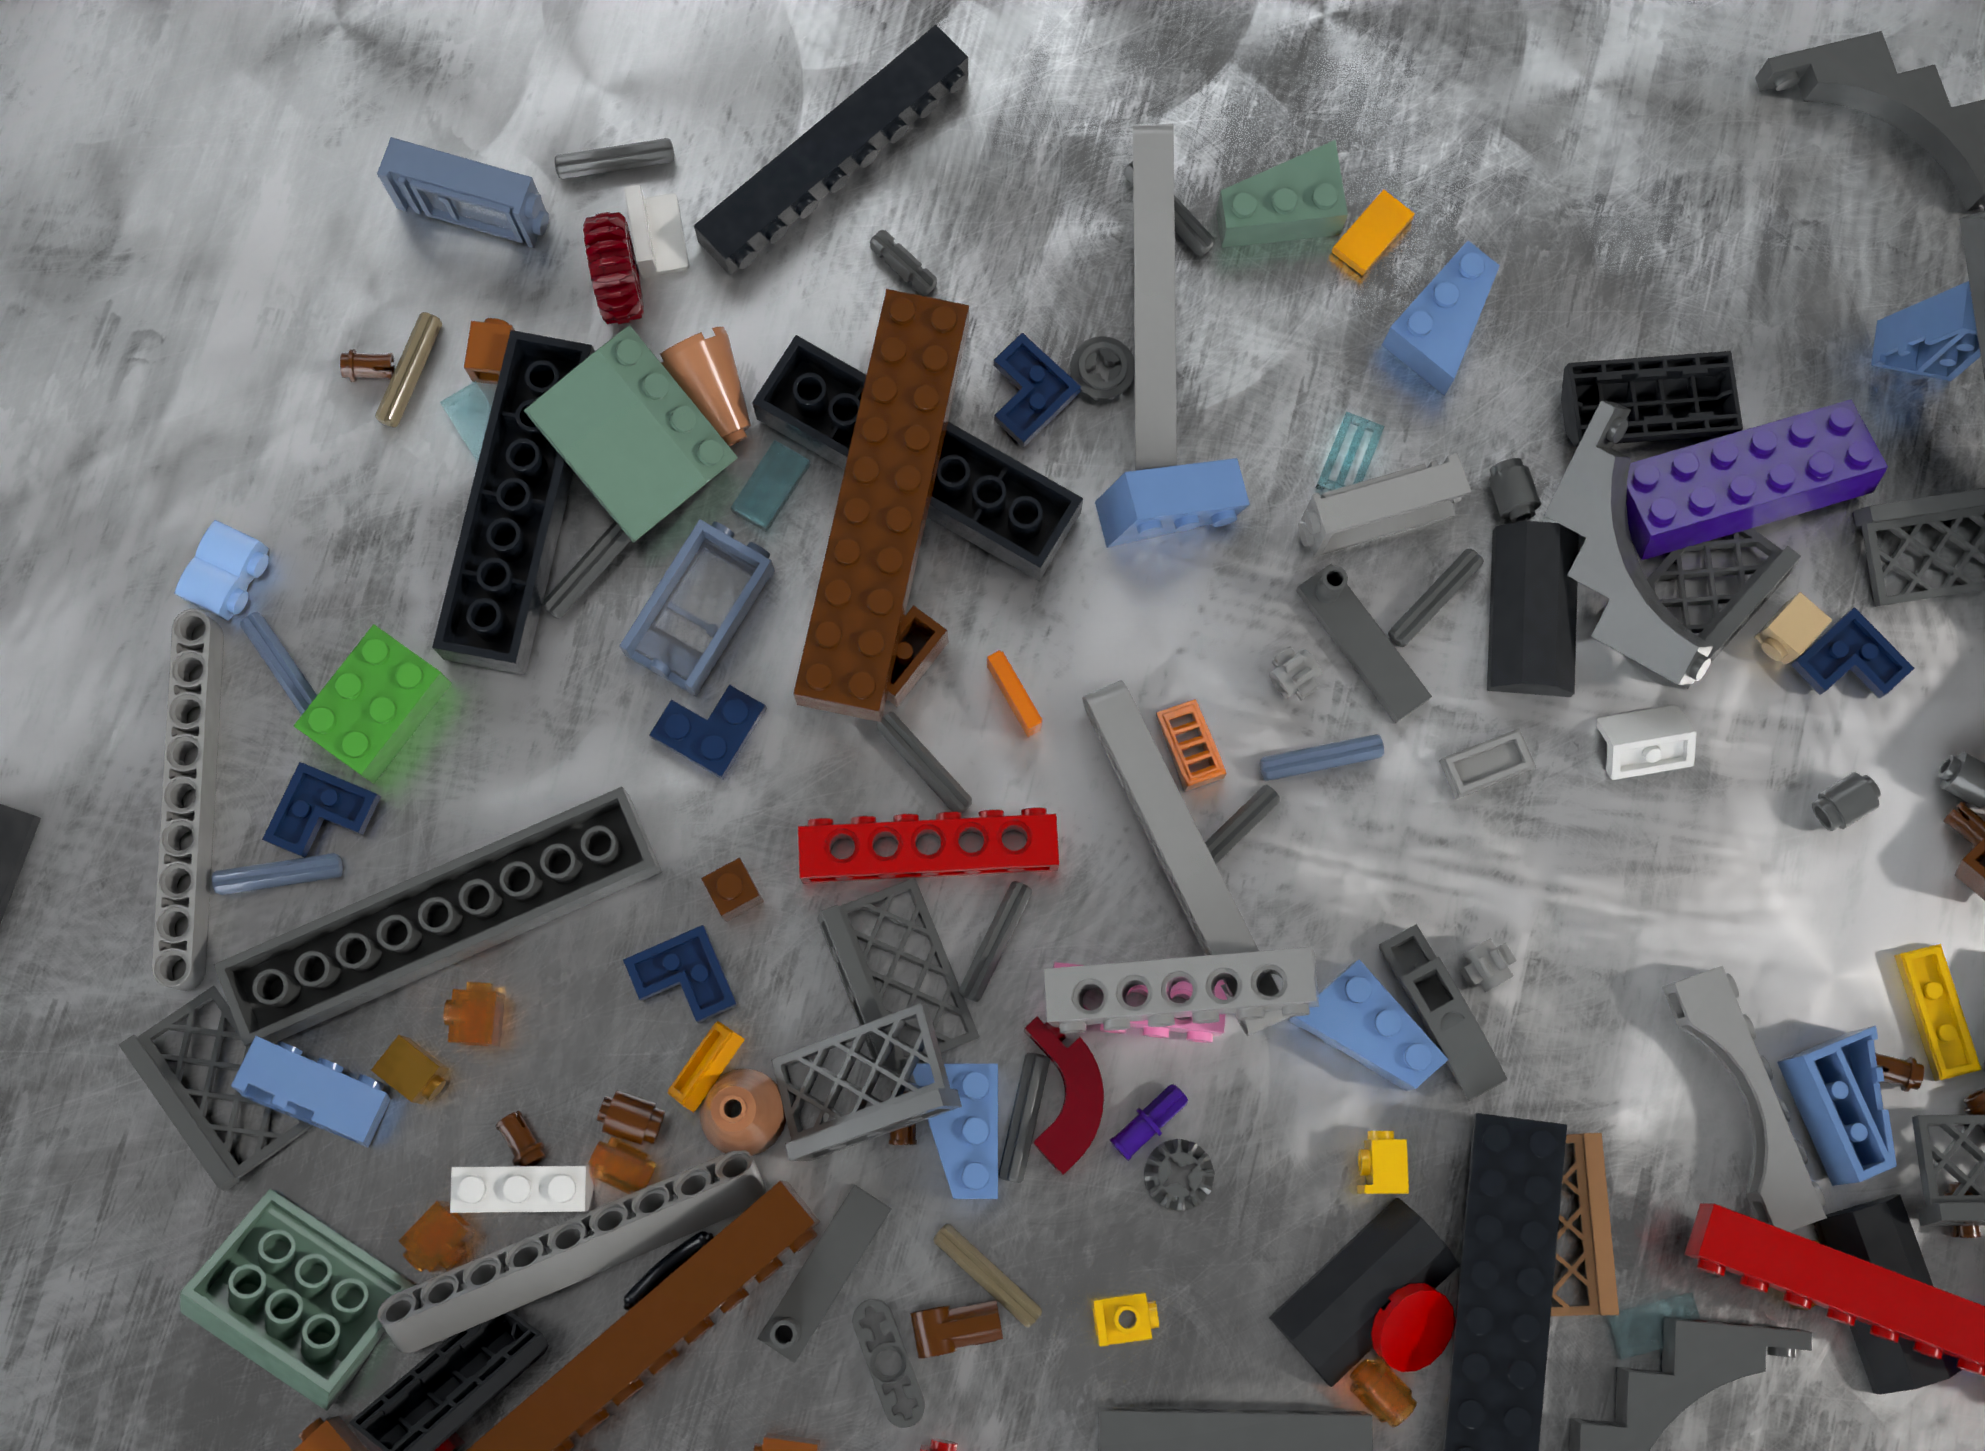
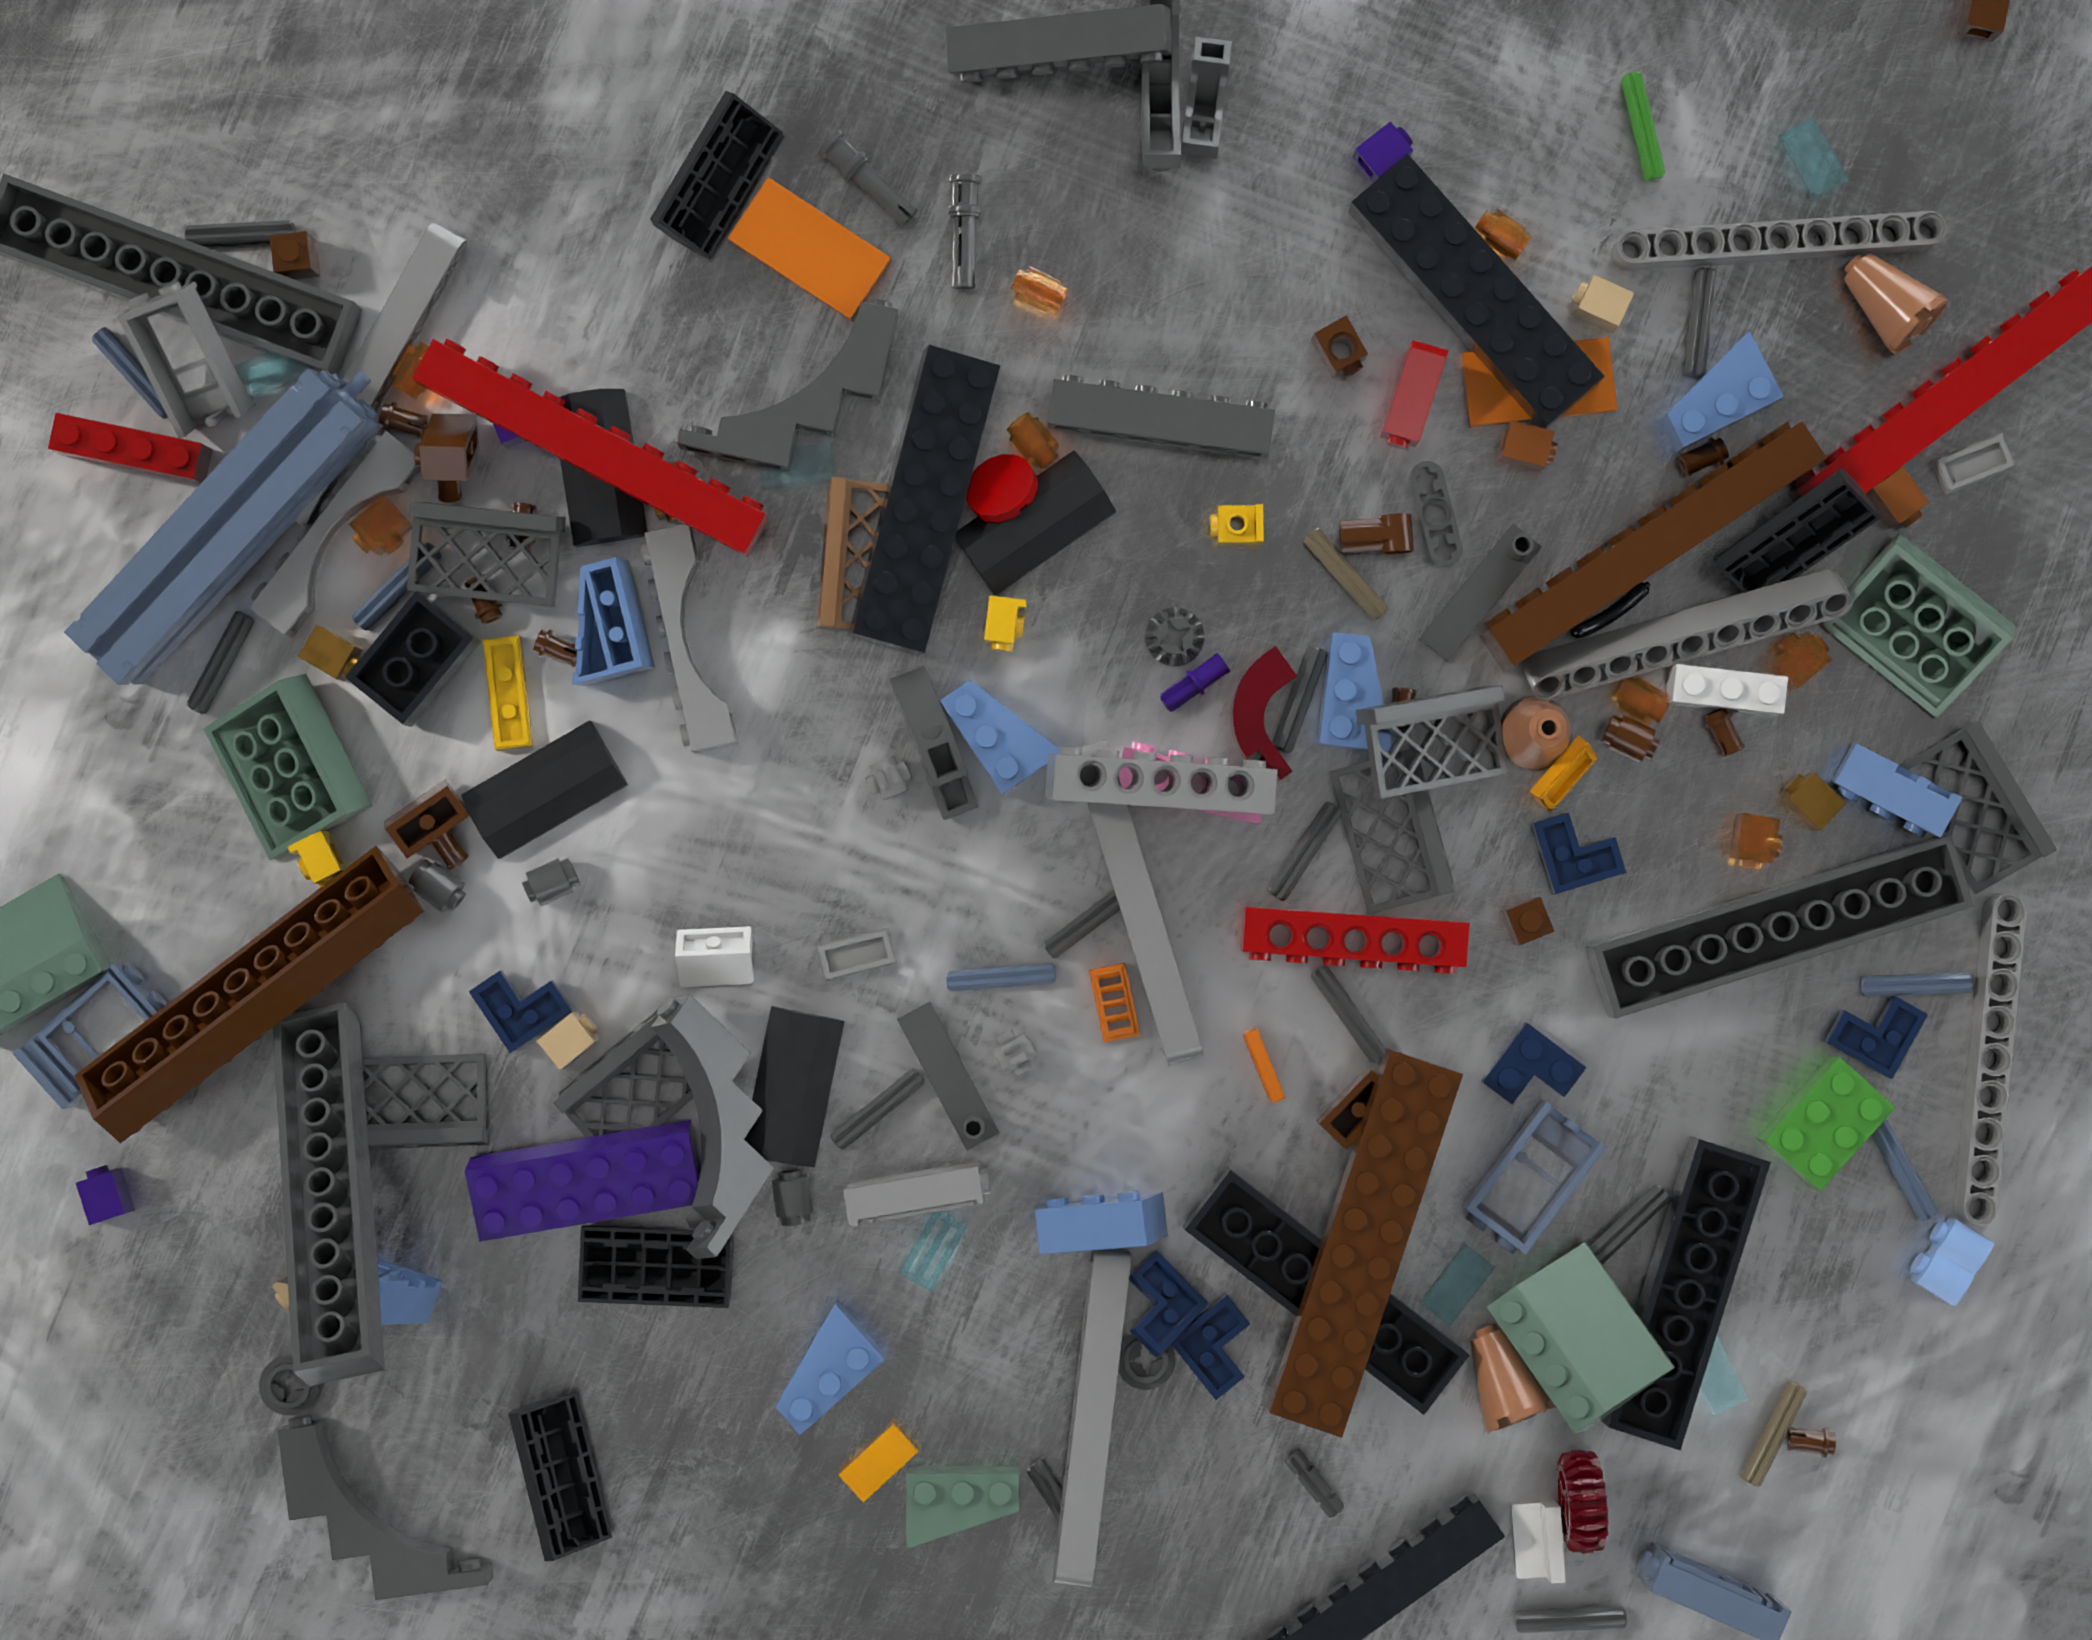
camera: 170 degrees left, 10 degrees up
dark orange brick [464,318,515,384] -> none
none -> black piece [461,720,628,859]
none -> black piece [508,1392,613,1561]
none -> dark blue plate [1129,1250,1209,1358]

